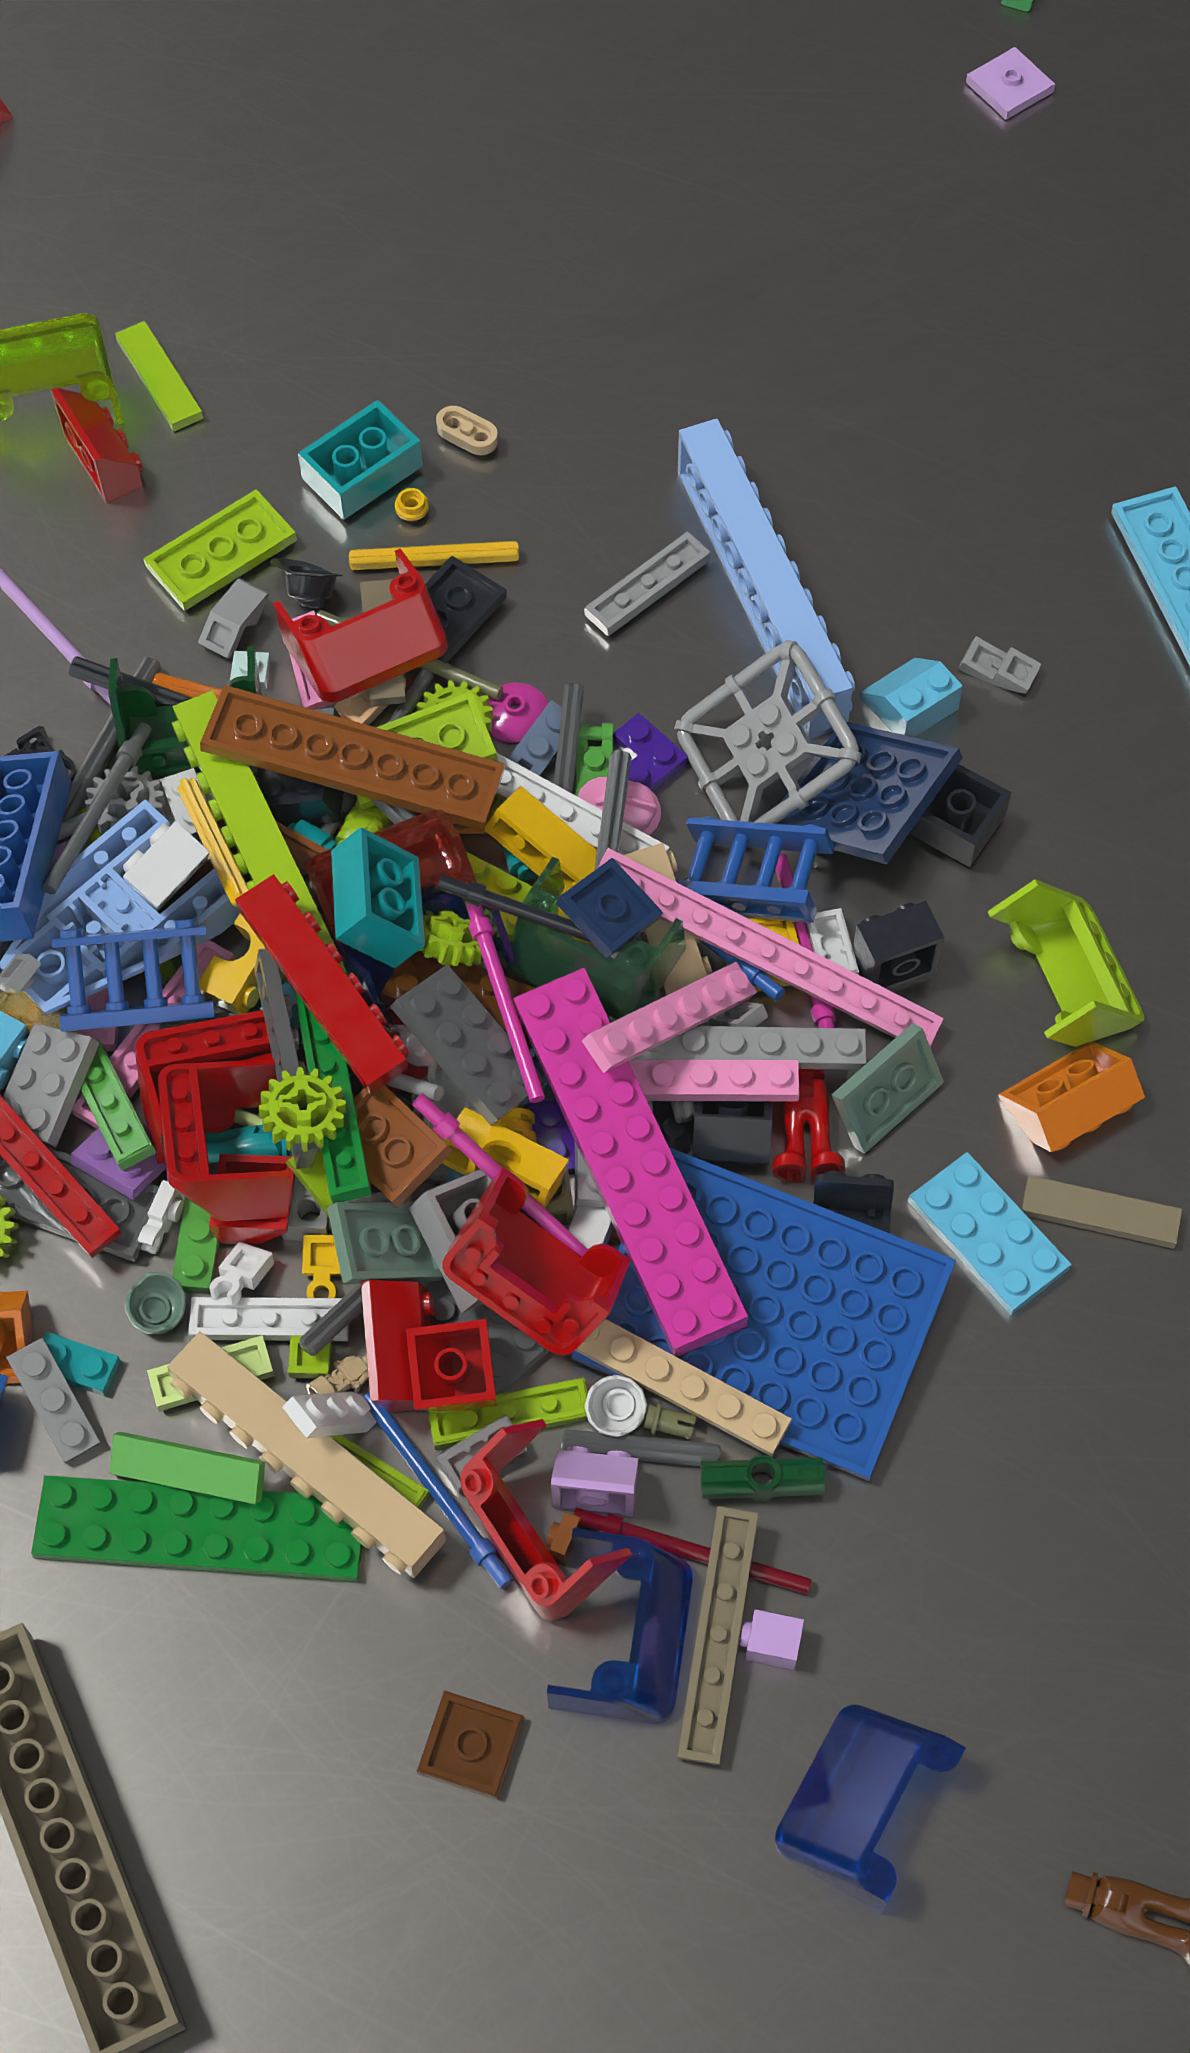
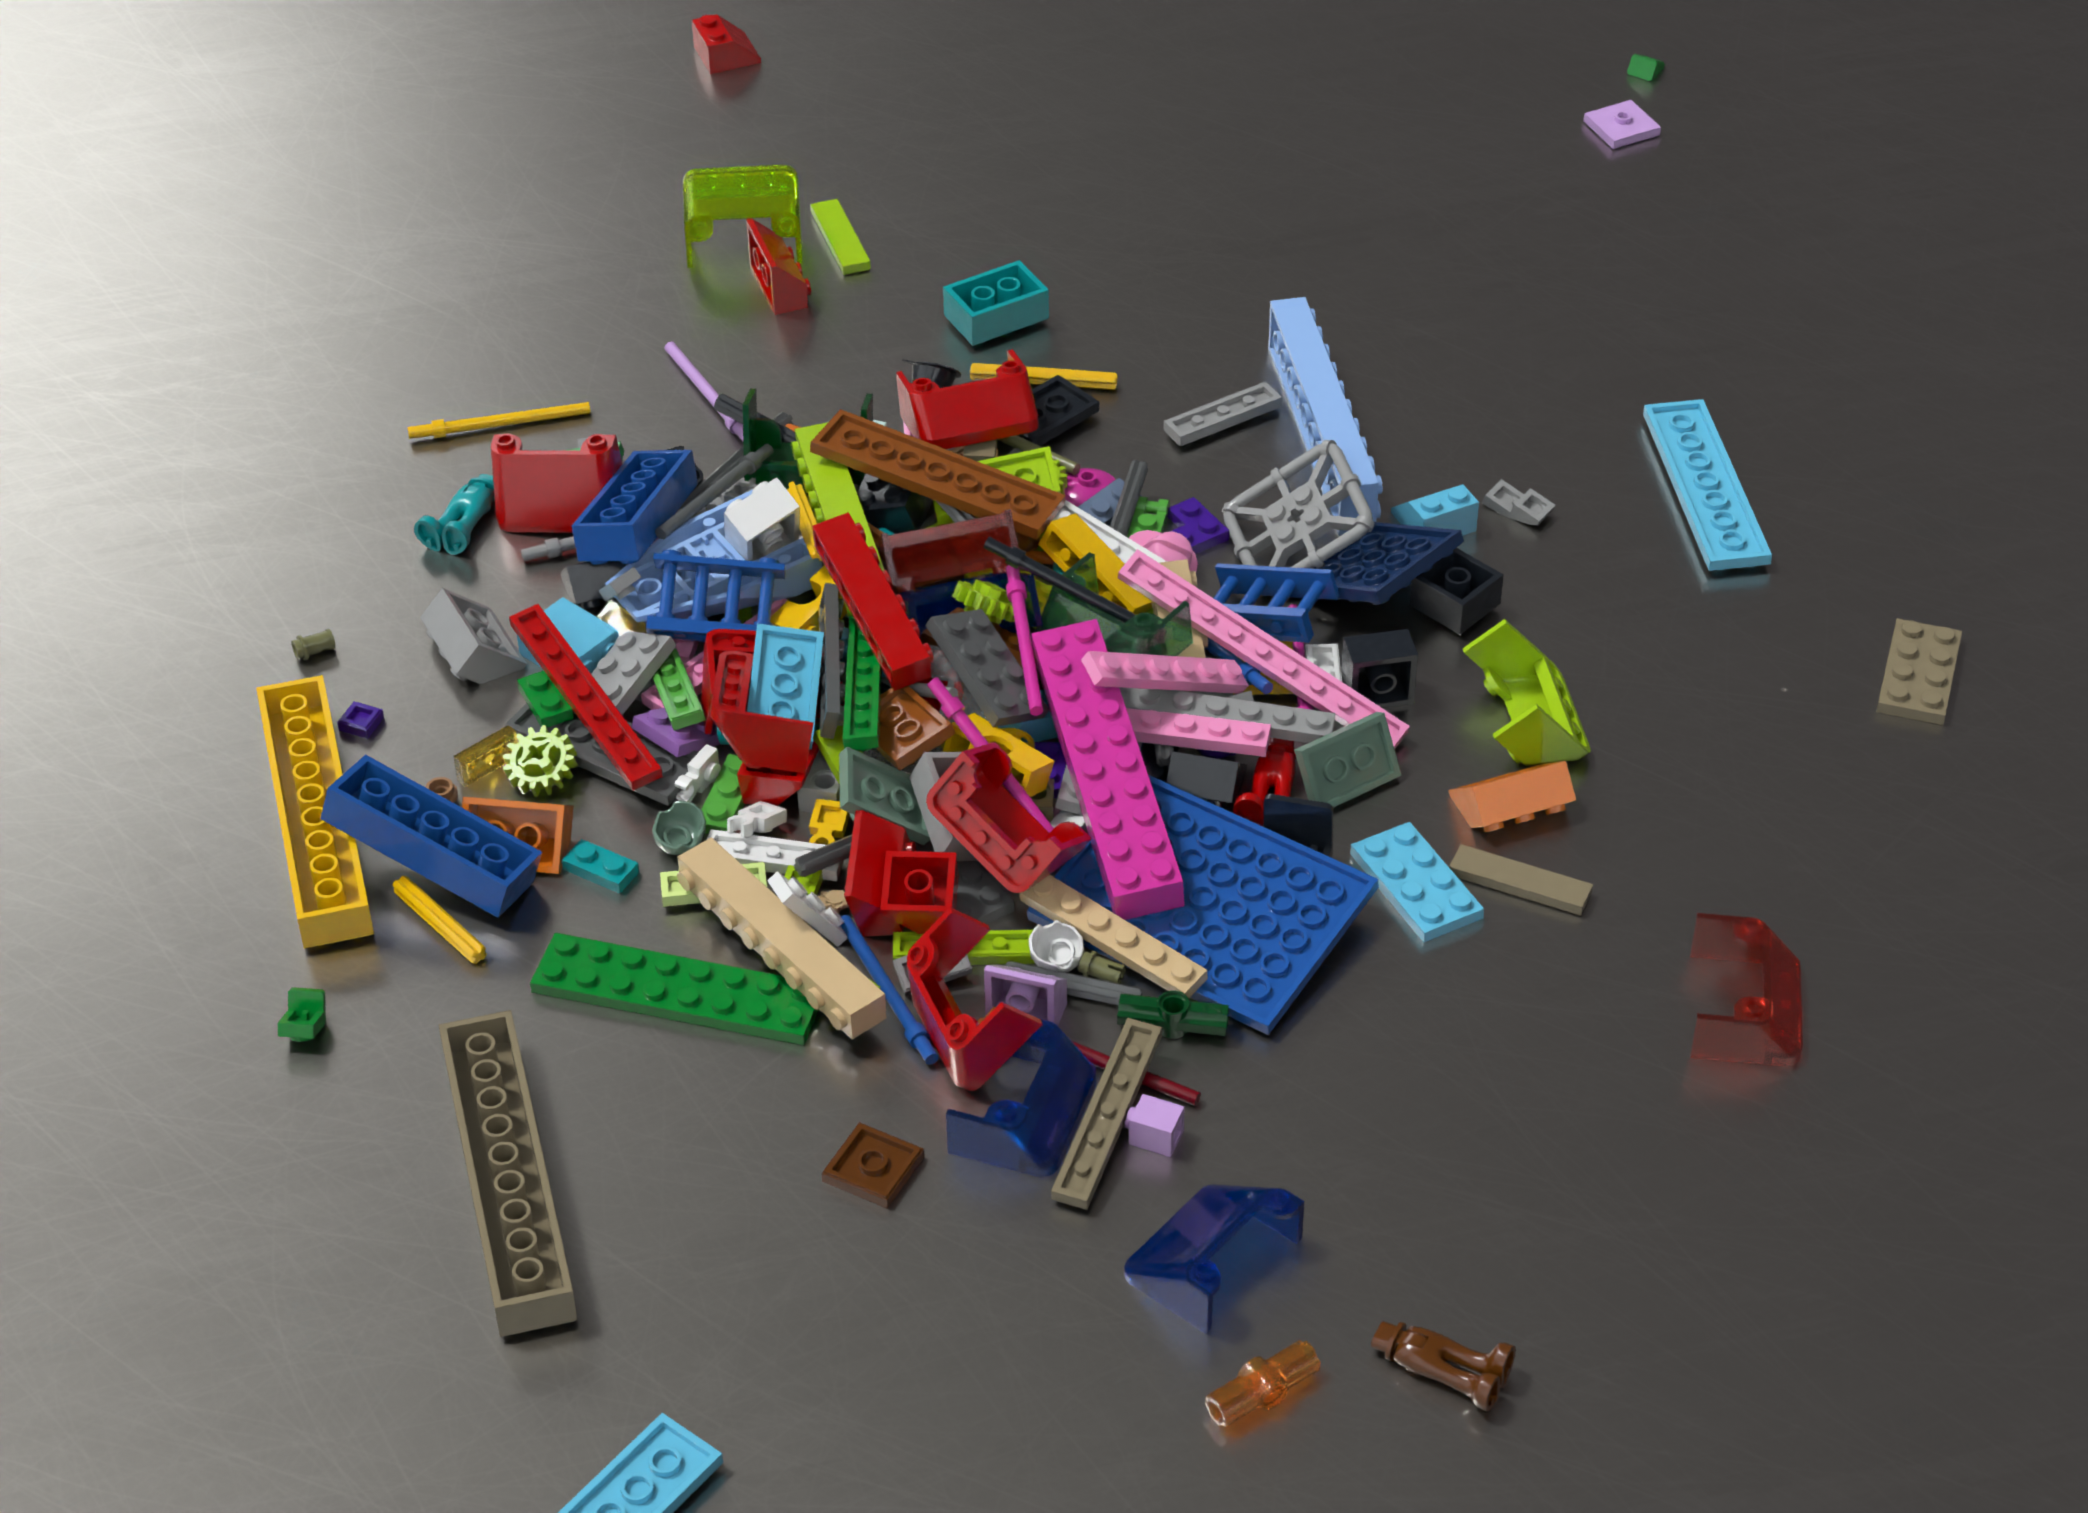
camera: 10 degrees right, 20 degrees down
light grey plate [6,1338,101,1463] -> none
bright green tile [109,1432,266,1504] -> none
lime plate [143,489,297,611] -> none
light grey slope [198,579,270,658] -> none
lime gear [259,1067,346,1152] -> none
teal brick [331,827,425,968] -> none
yellow plate [395,488,429,521] -> none
tan plate [436,406,498,455] -> none
dark blue plate [556,858,663,959] -> none
dark grey axle [594,750,632,870] -> none
none -> medium azure plate [747,623,824,749]
none -> clear orange piece [1205,1340,1321,1427]

